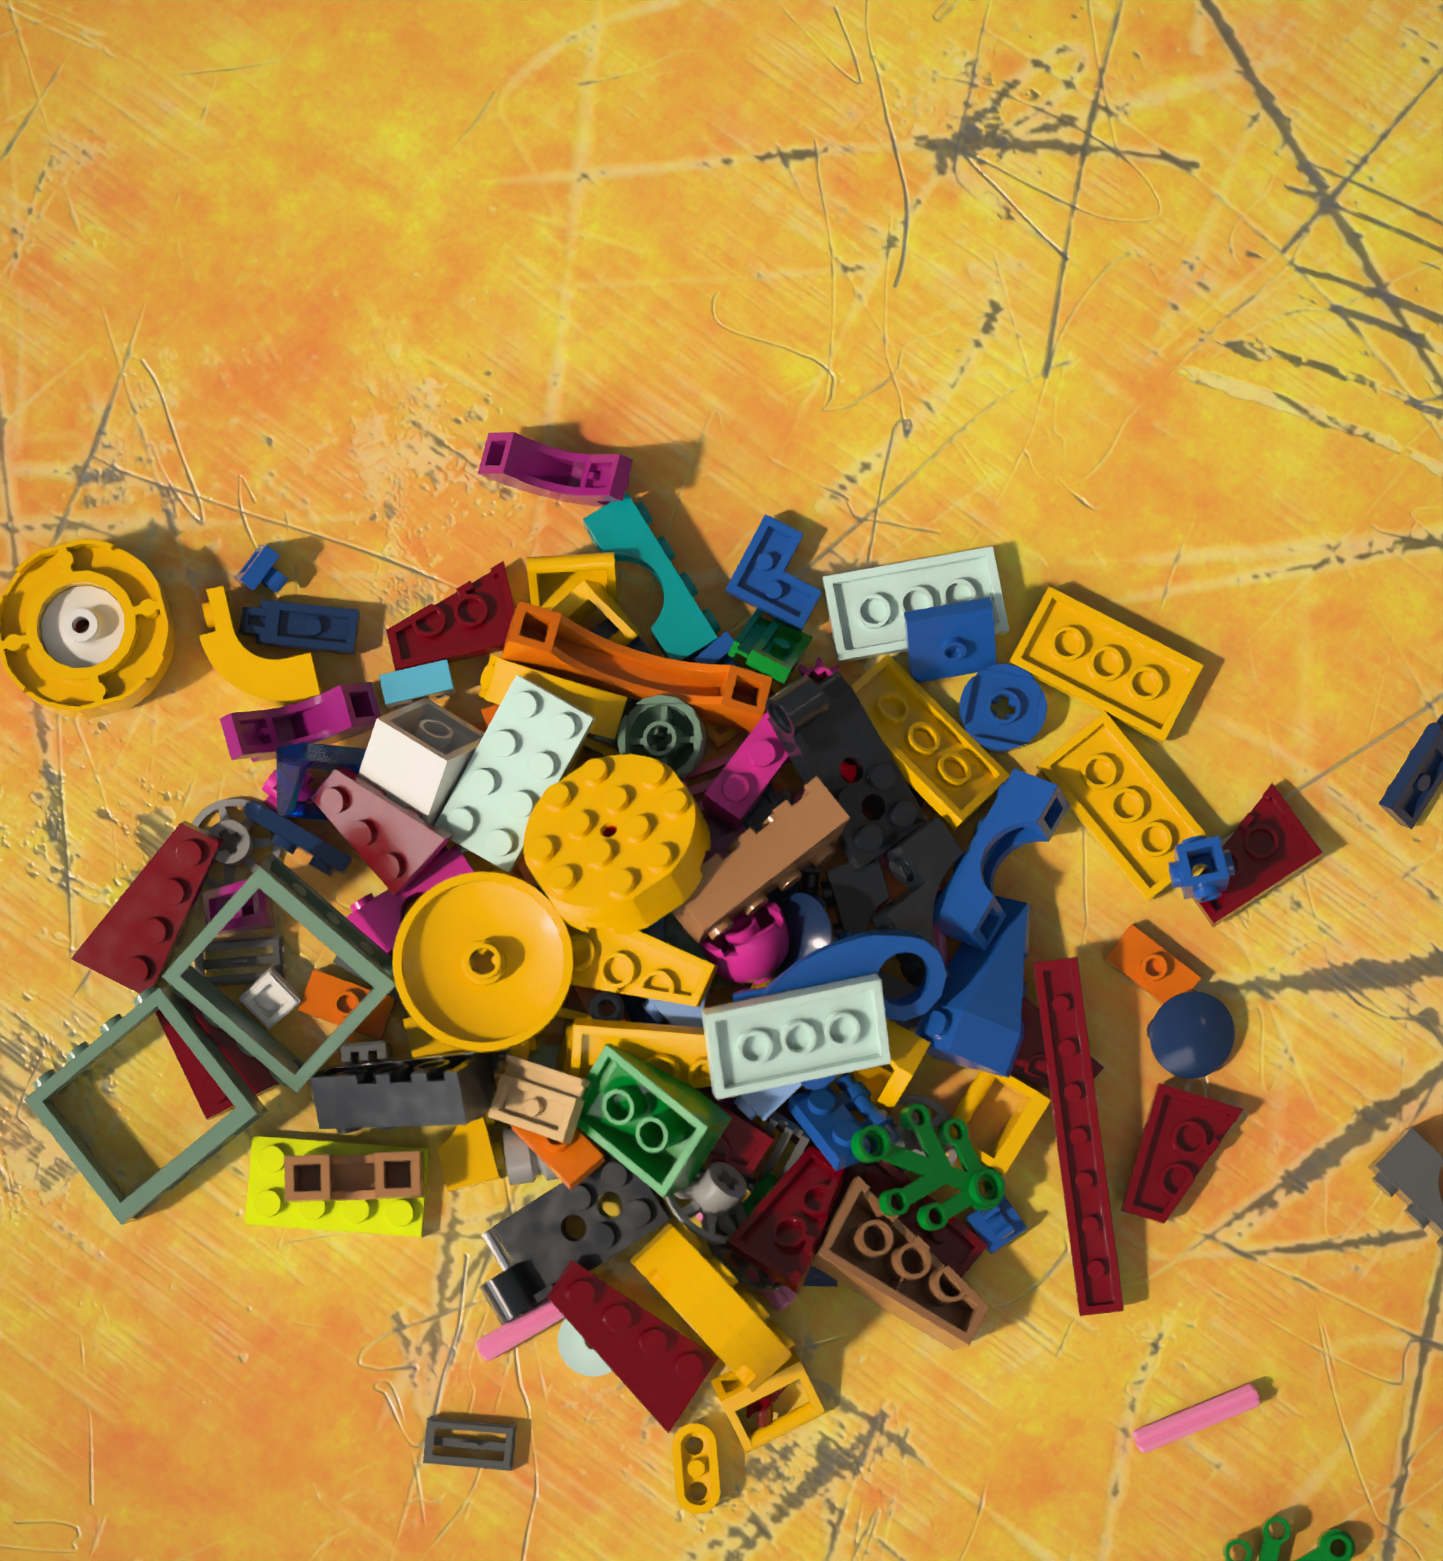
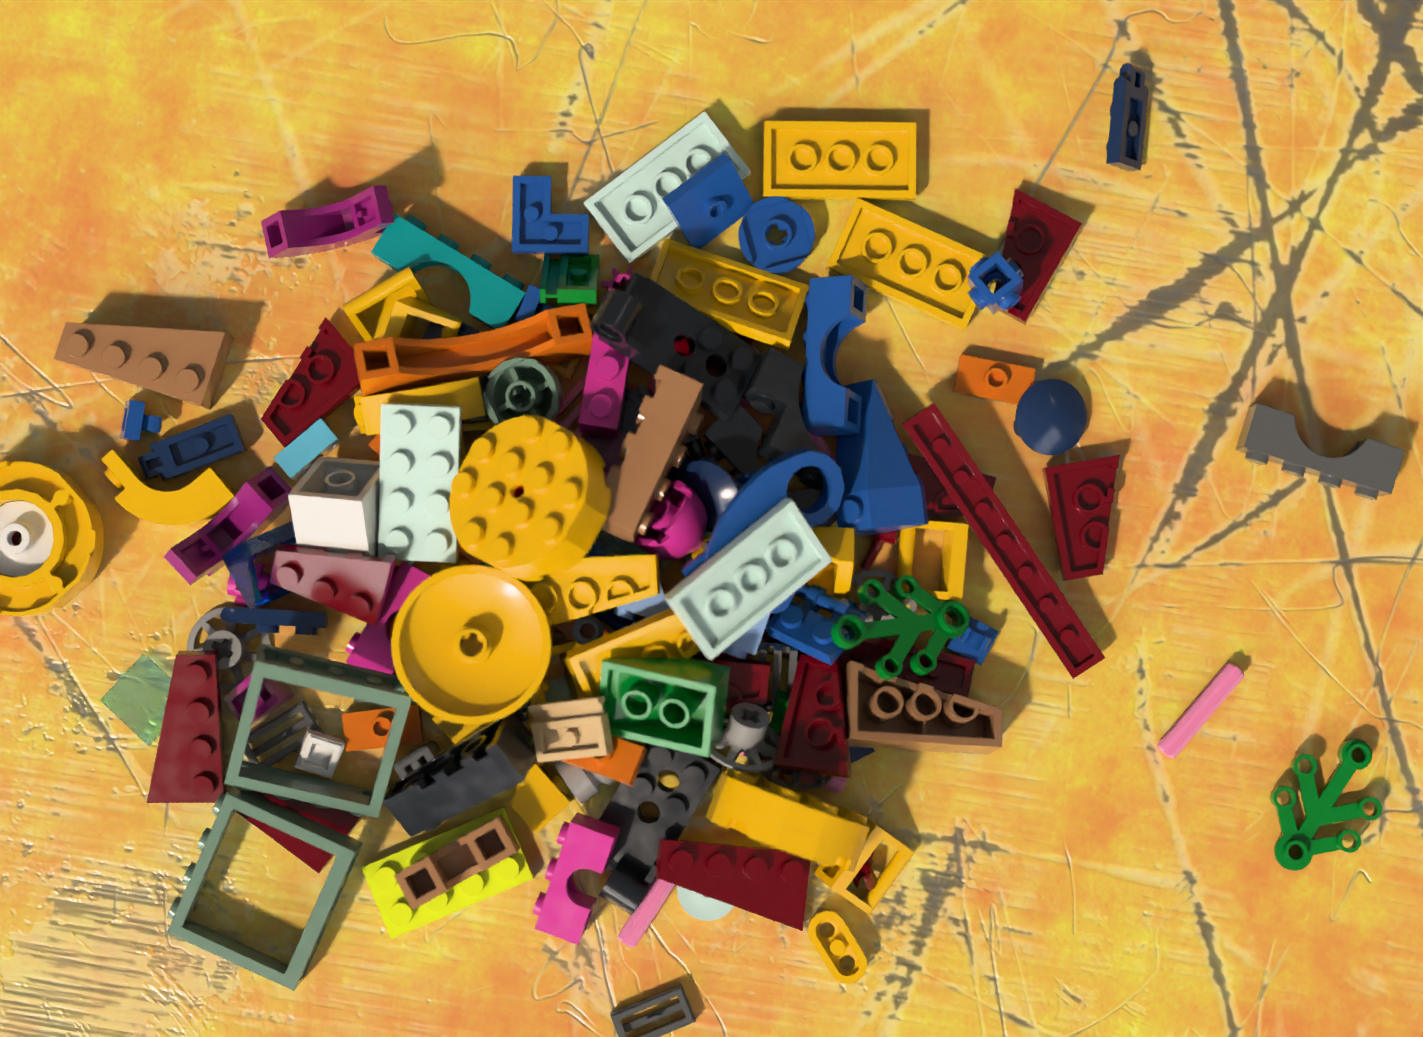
camera: 30 degrees left, 5 degrees up
none -> medium nougat wedge [54,322,234,410]
none -> clear light blue piece [100,654,171,746]
none -> dark pink arch [533,812,621,945]
none -> dark red hand [860,530,898,571]

